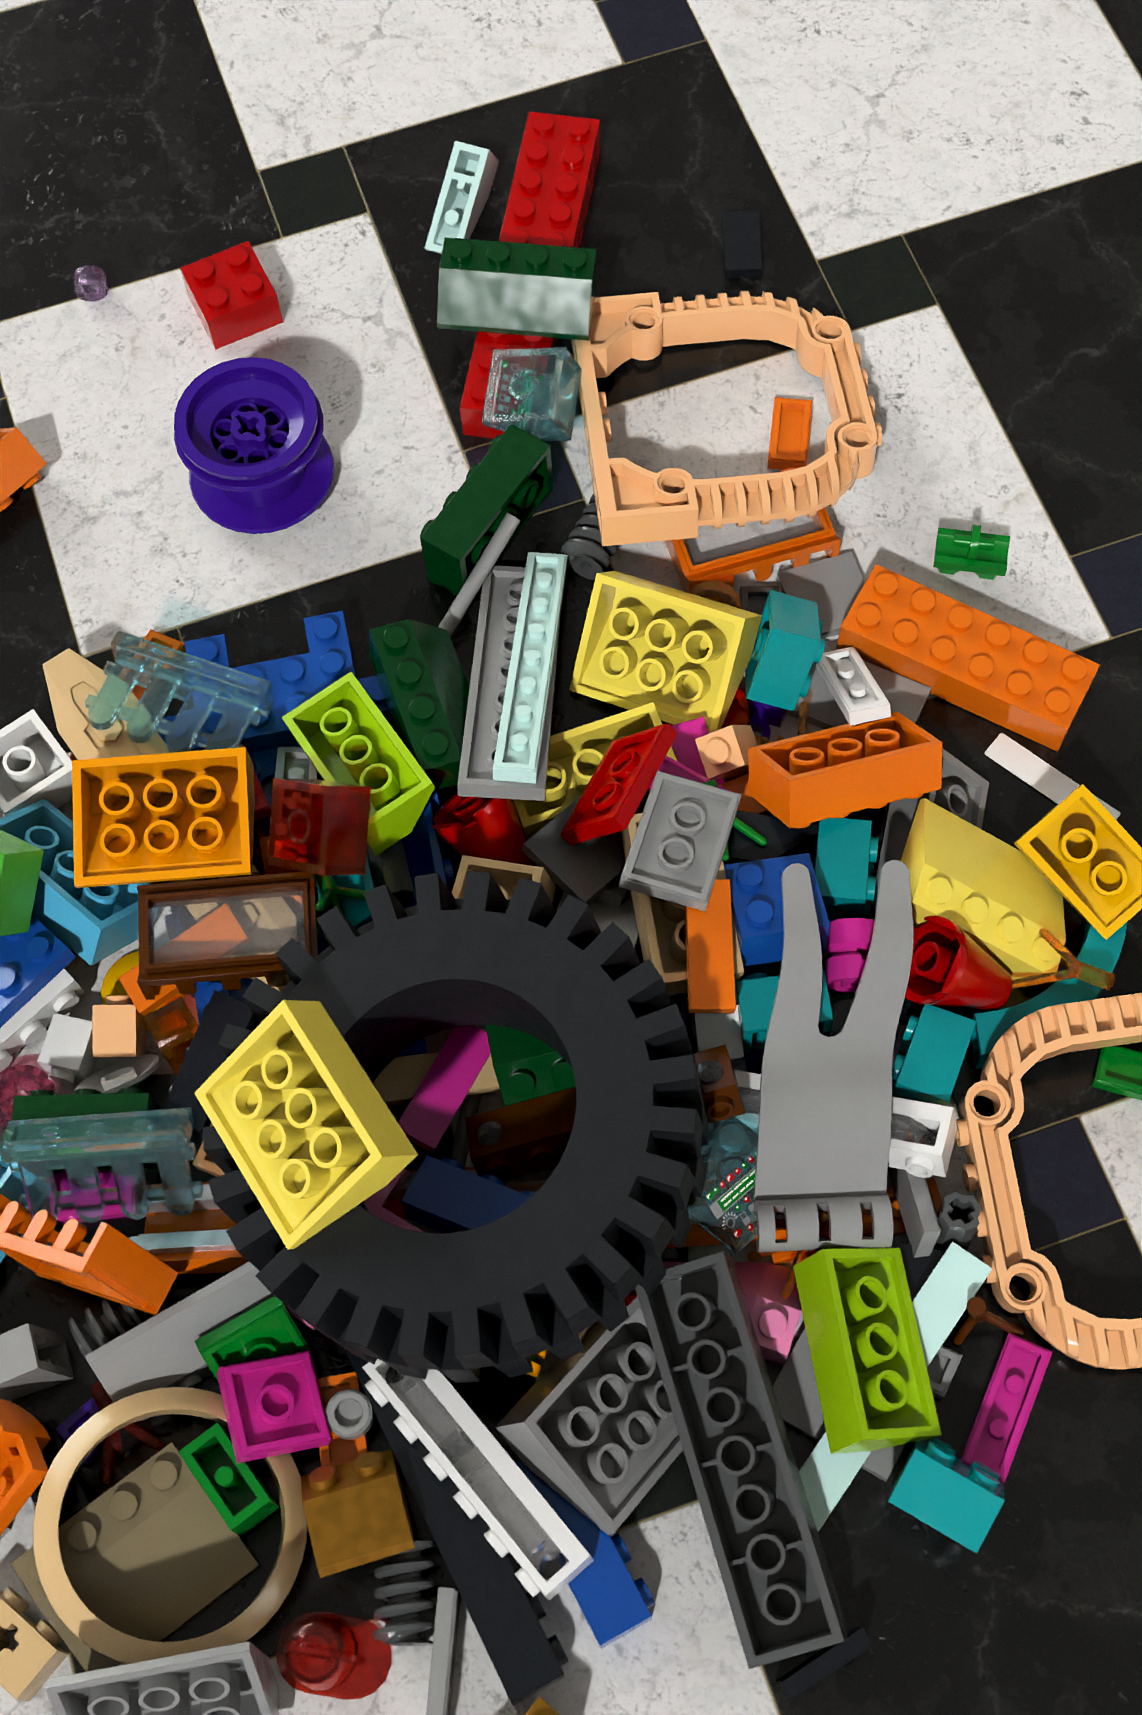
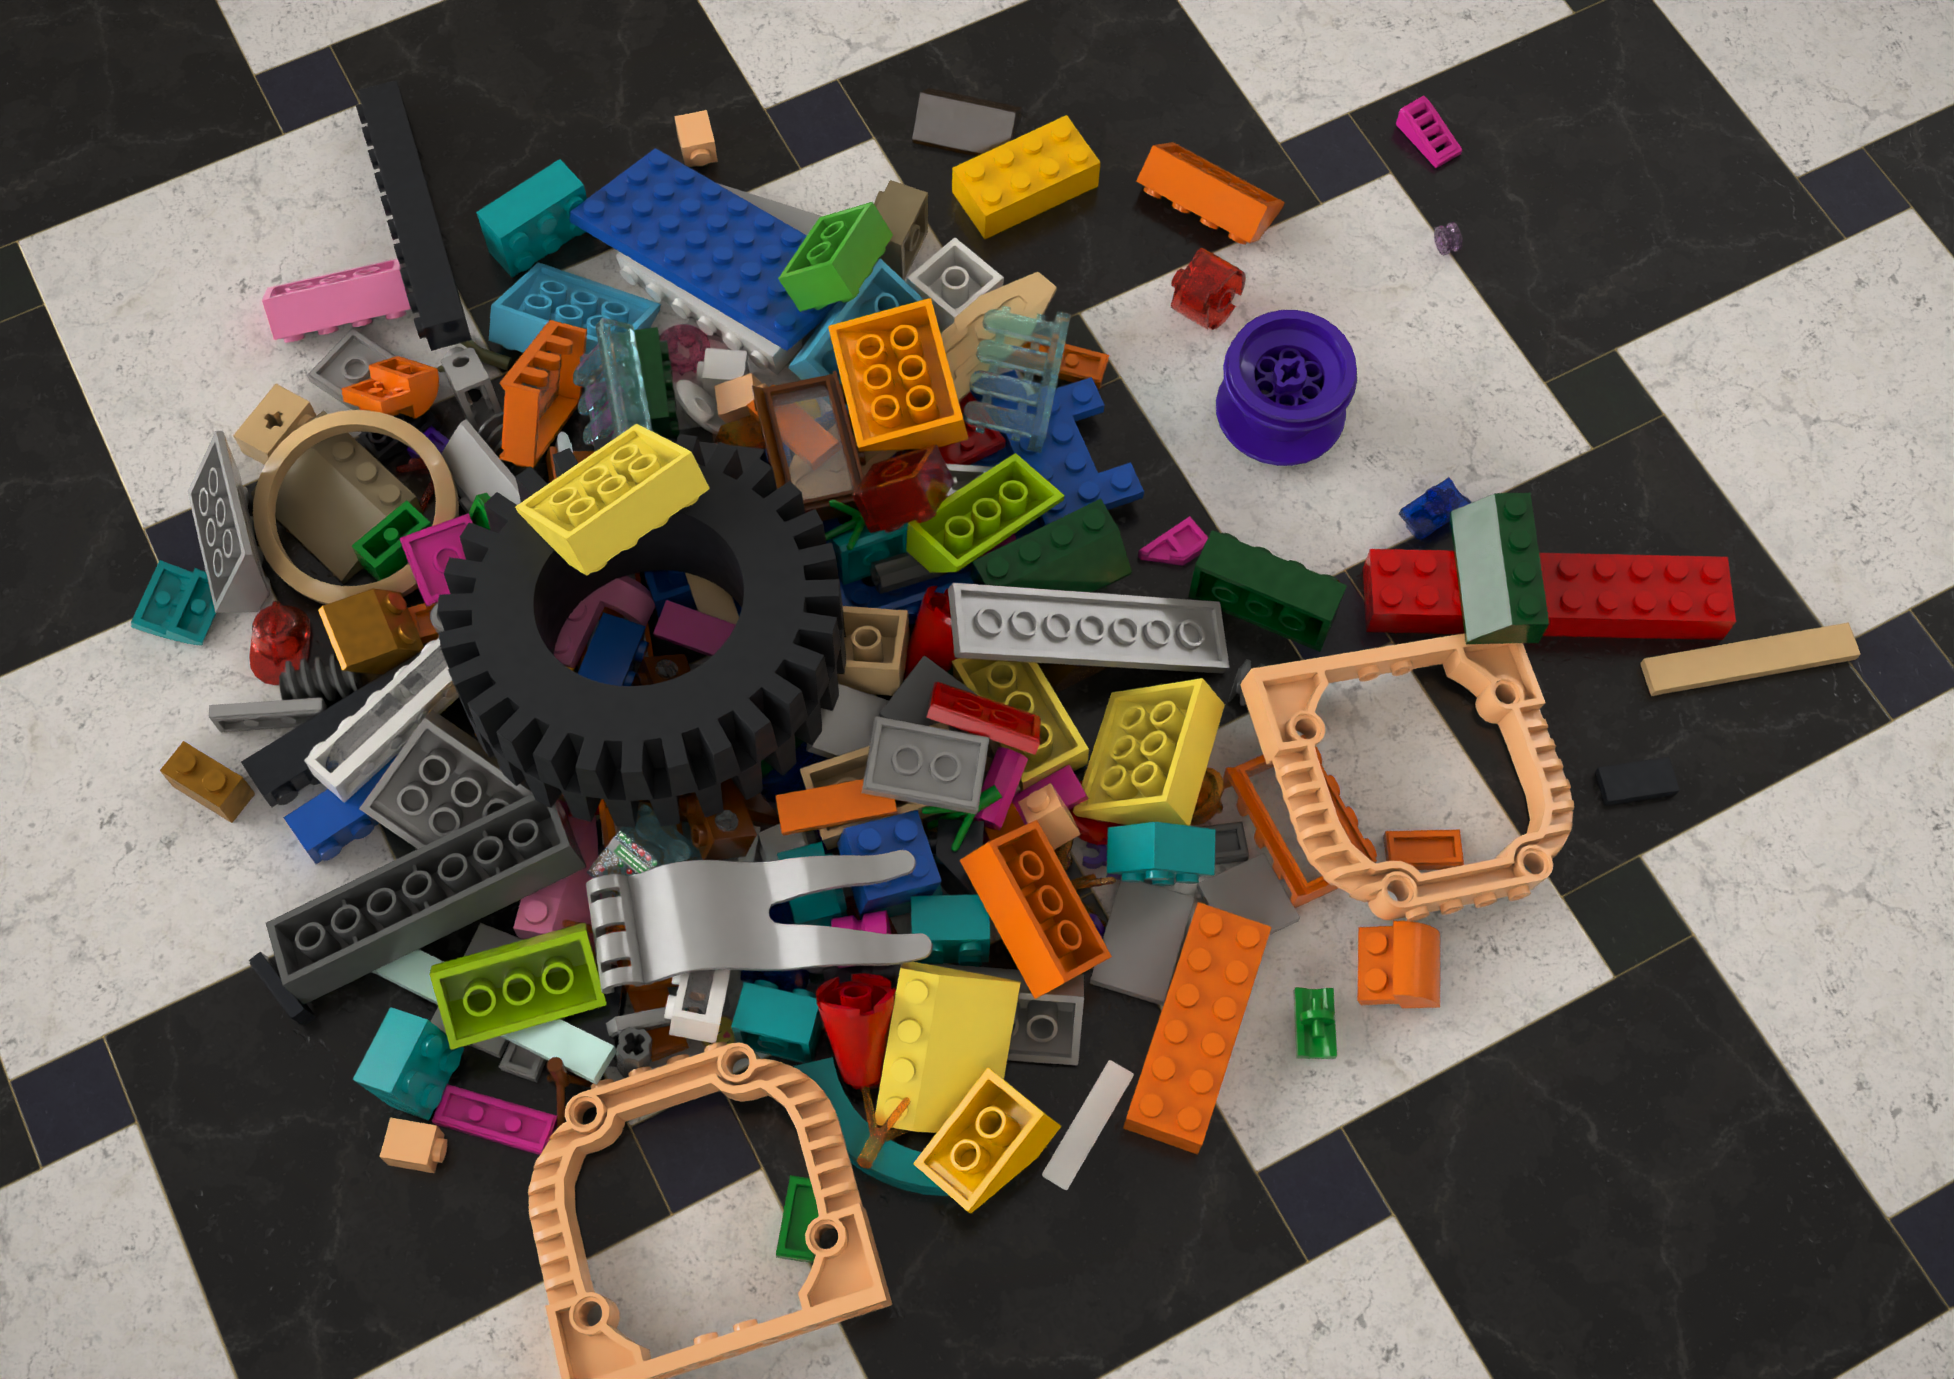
camera: 75 degrees right, 0 degrees up
red brick [180,241,283,350] -> none
light aqua slope [424,141,499,254] -> none
light grey bar [438,513,520,637] -> none
clear light blue slope [482,347,582,441] -> none
light aqua tile [493,552,567,784] -> none
white tile [816,646,891,726] -> none
none -> light nougat brick [380,1117,447,1173]
none -> dark pink tile [1138,516,1208,566]
none -> clear red brick [1171,248,1246,330]
none -> orange brick [1357,921,1440,1008]
none -> clear blue hips [1399,477,1472,540]
none -> tan tile [1640,622,1861,696]

